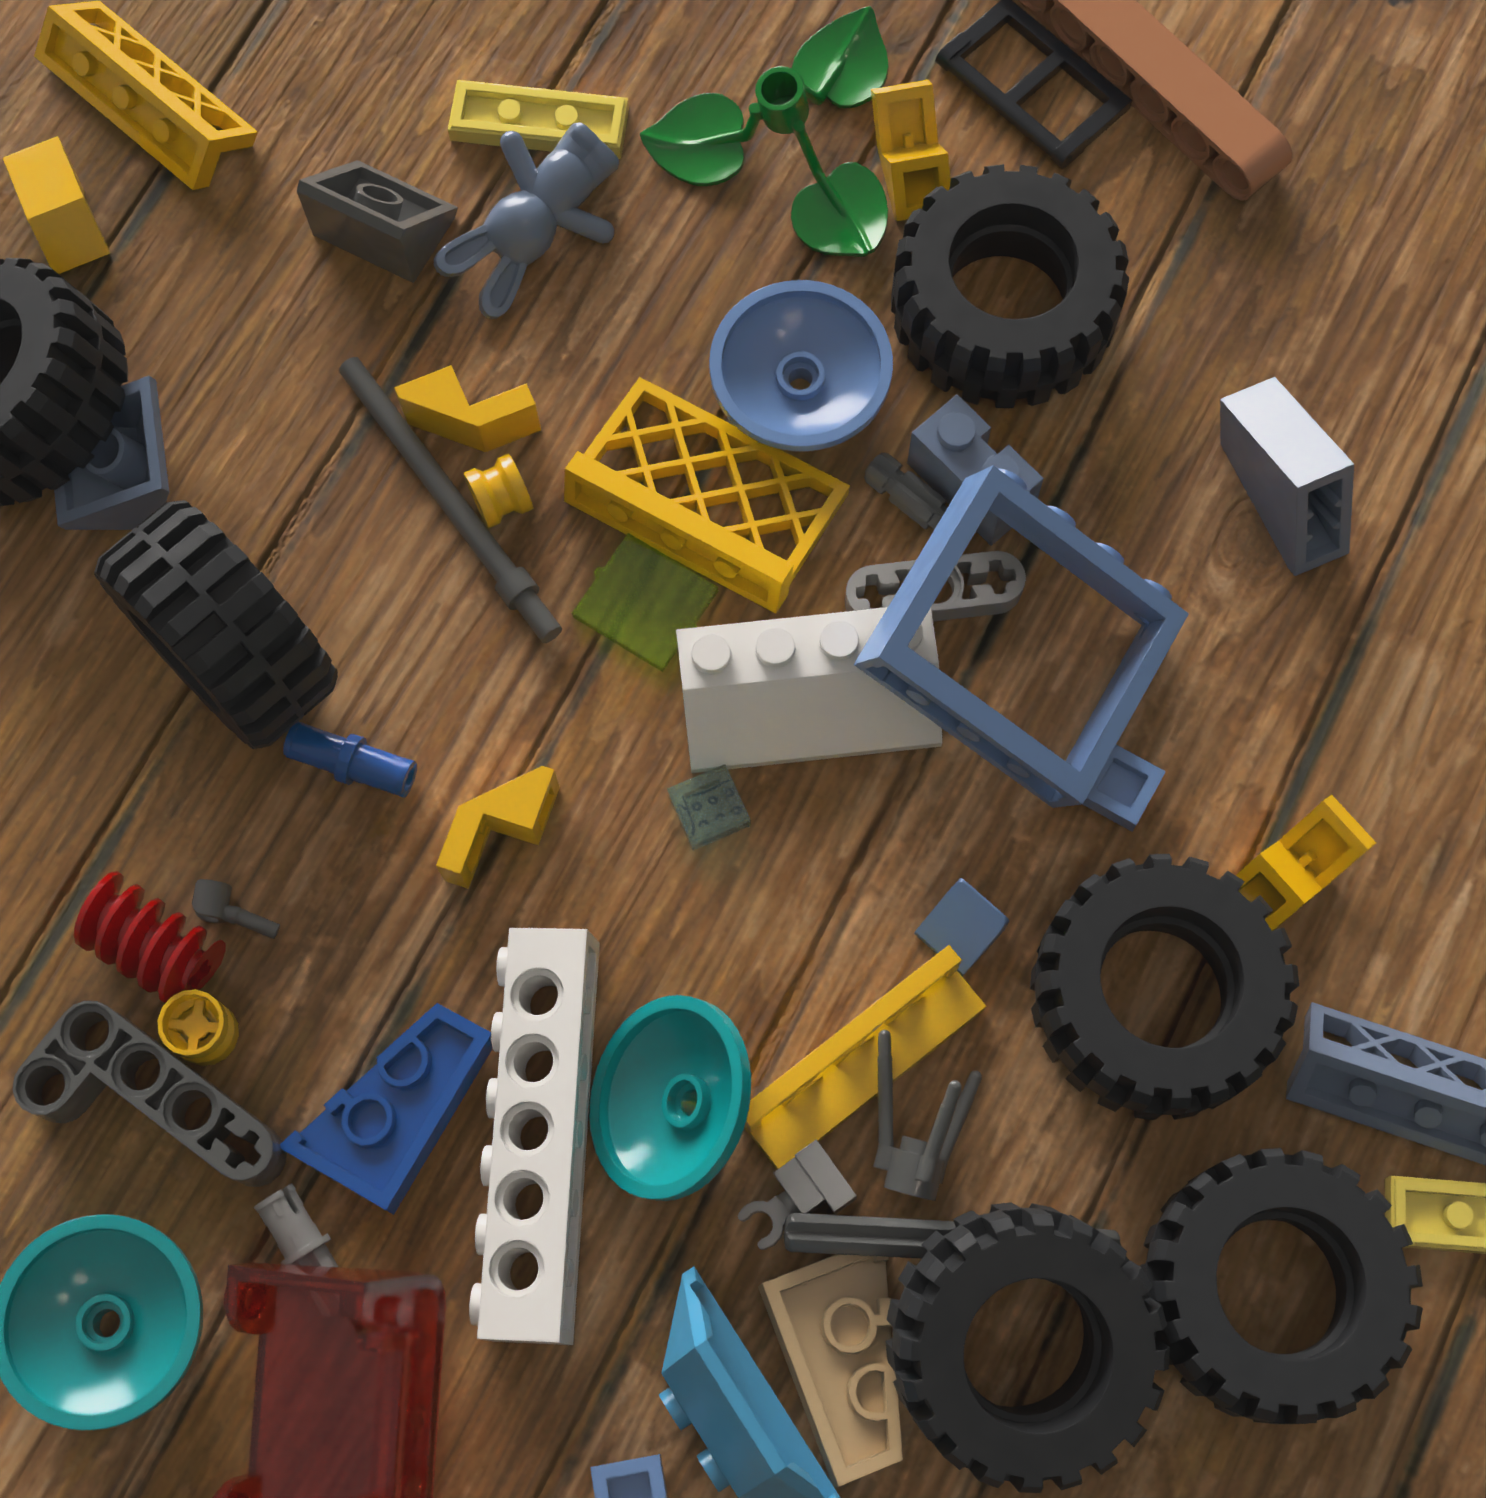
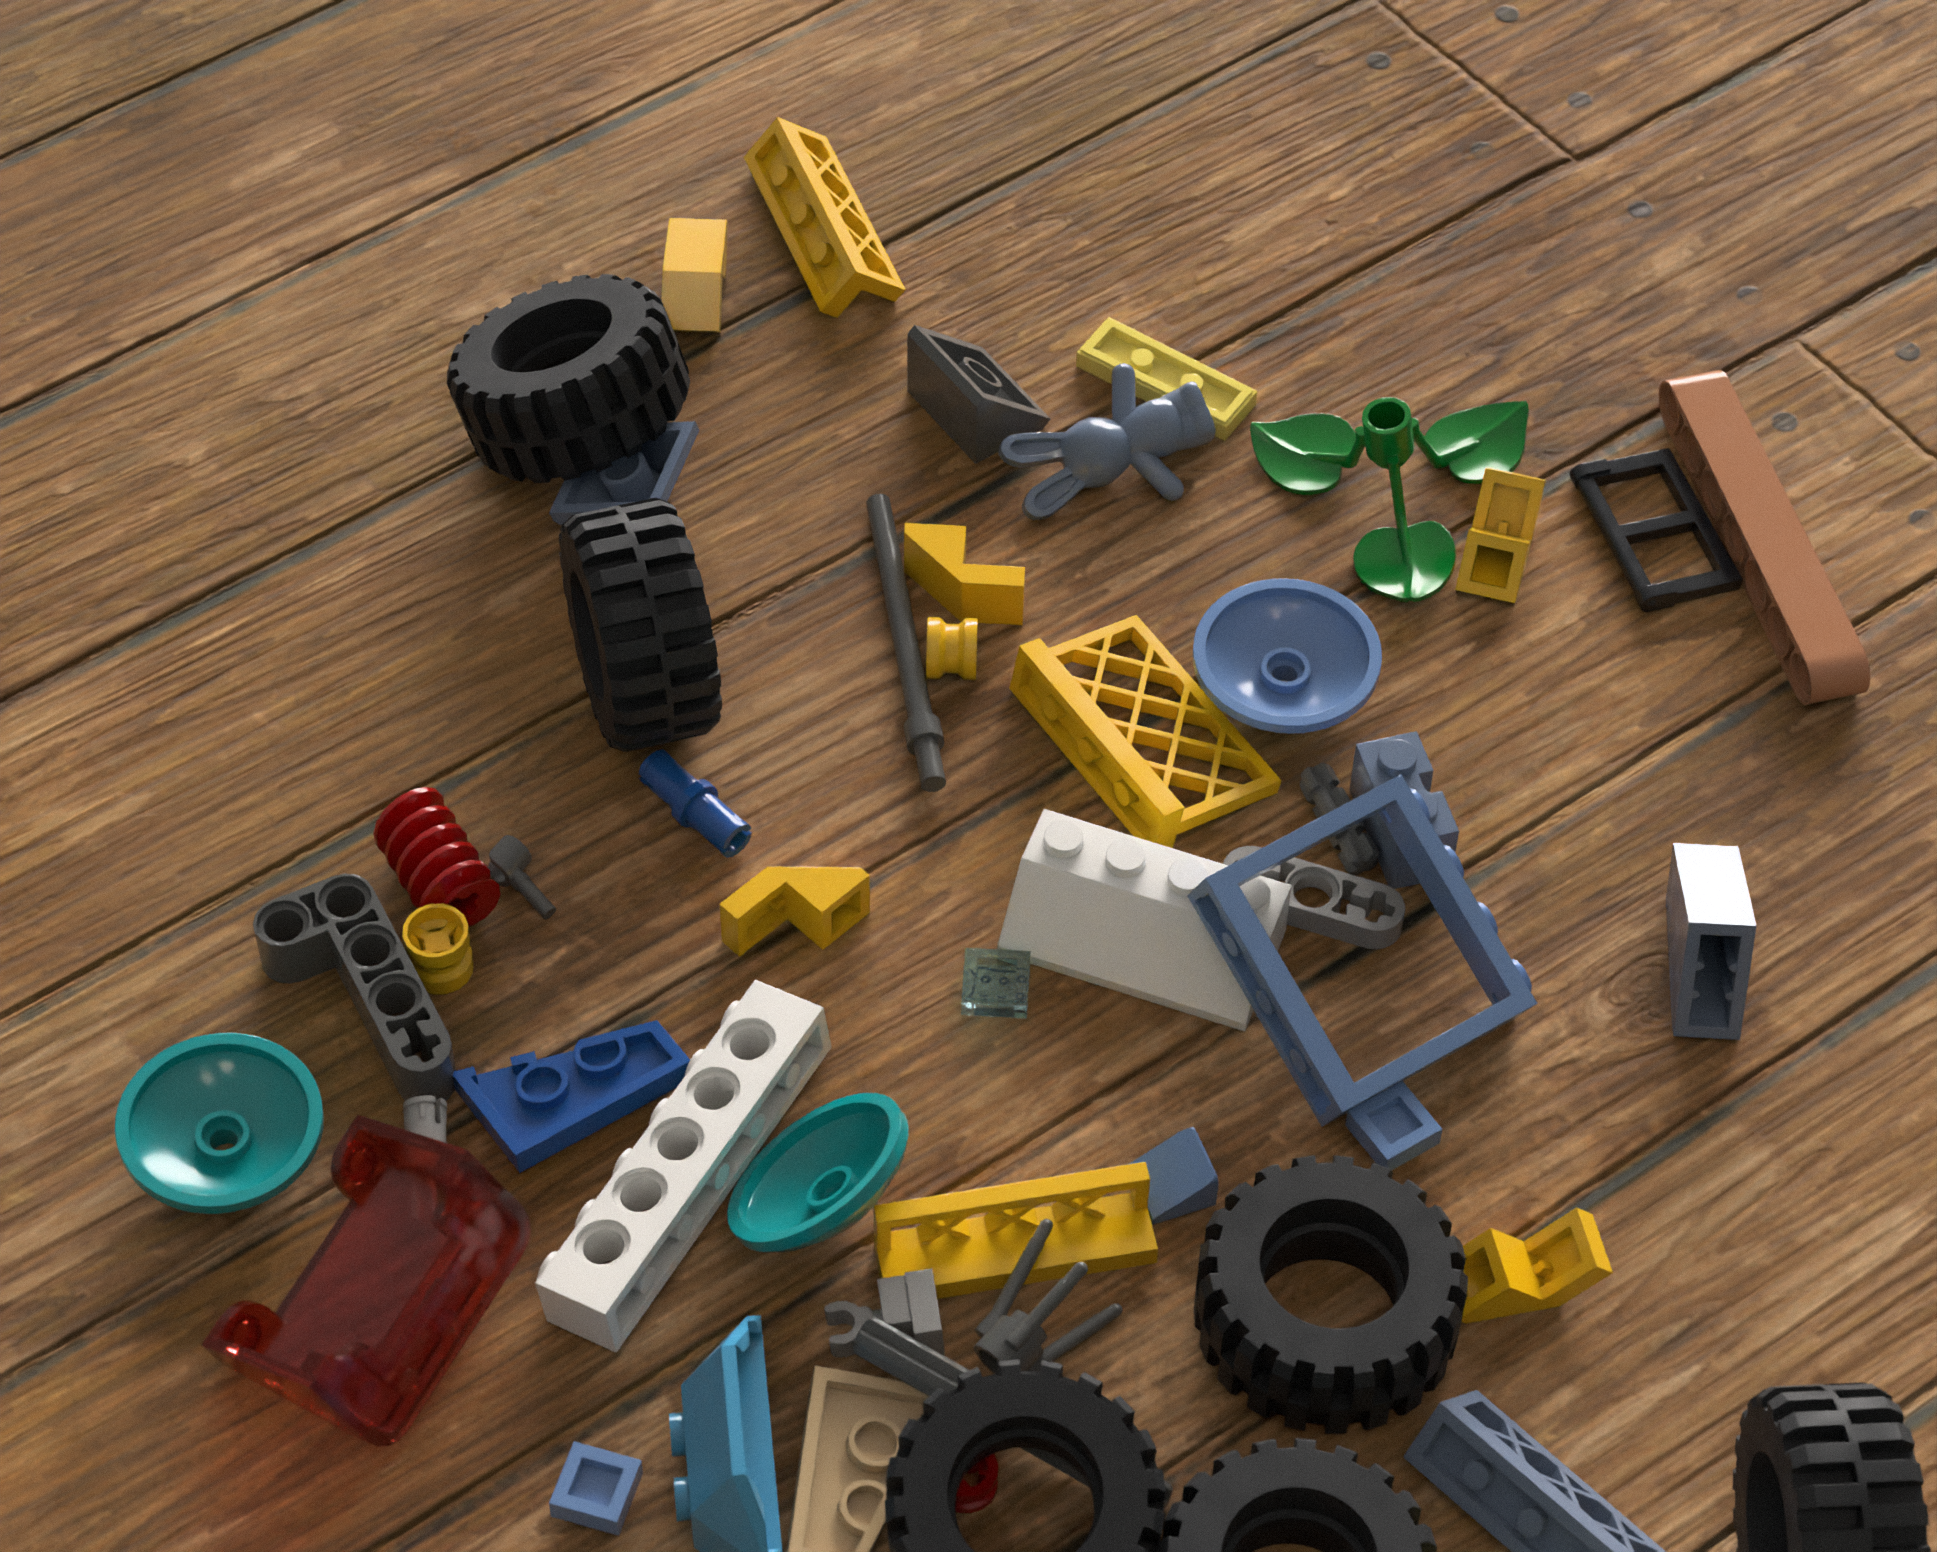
camera: 25 degrees right, 20 degrees down
clear neon green piece [572,533,718,672] -> none
black tyre [891,164,1129,408] -> none

